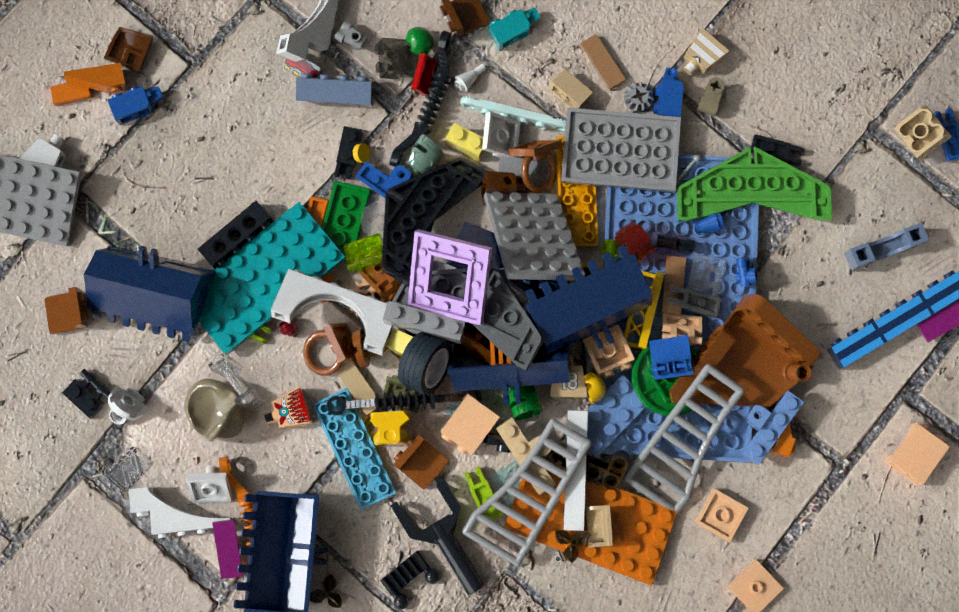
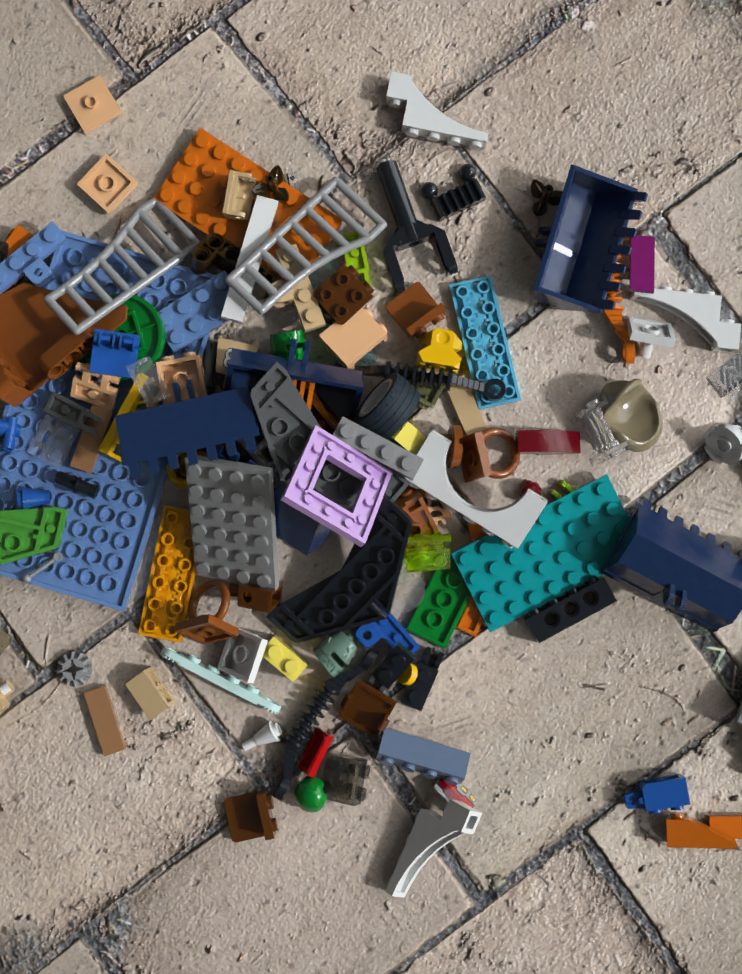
camera: 170 degrees left, 5 degrees up
reddish brown plate [104,27,153,73] -> none
torso [264,387,313,429] -> none
light grey plate [334,20,368,50] -> none
teal hinge [489,8,540,51] -> none
light grey hinge [499,156,538,184] -> none
light grey plate [561,108,681,193] -> none
yellow hair [583,372,606,405] -> none
clear neon green plate [601,239,619,257] -> none
clear red brick [614,219,657,264] -> none
blue hinge [653,67,684,117] -> none
none -> clear hinge [126,356,171,407]
none -> reddish brown bracket [313,264,375,325]
none -> reddish brown piece [338,679,397,739]
none -> black hinge [366,642,416,693]
none -> dark red slope [515,430,581,455]

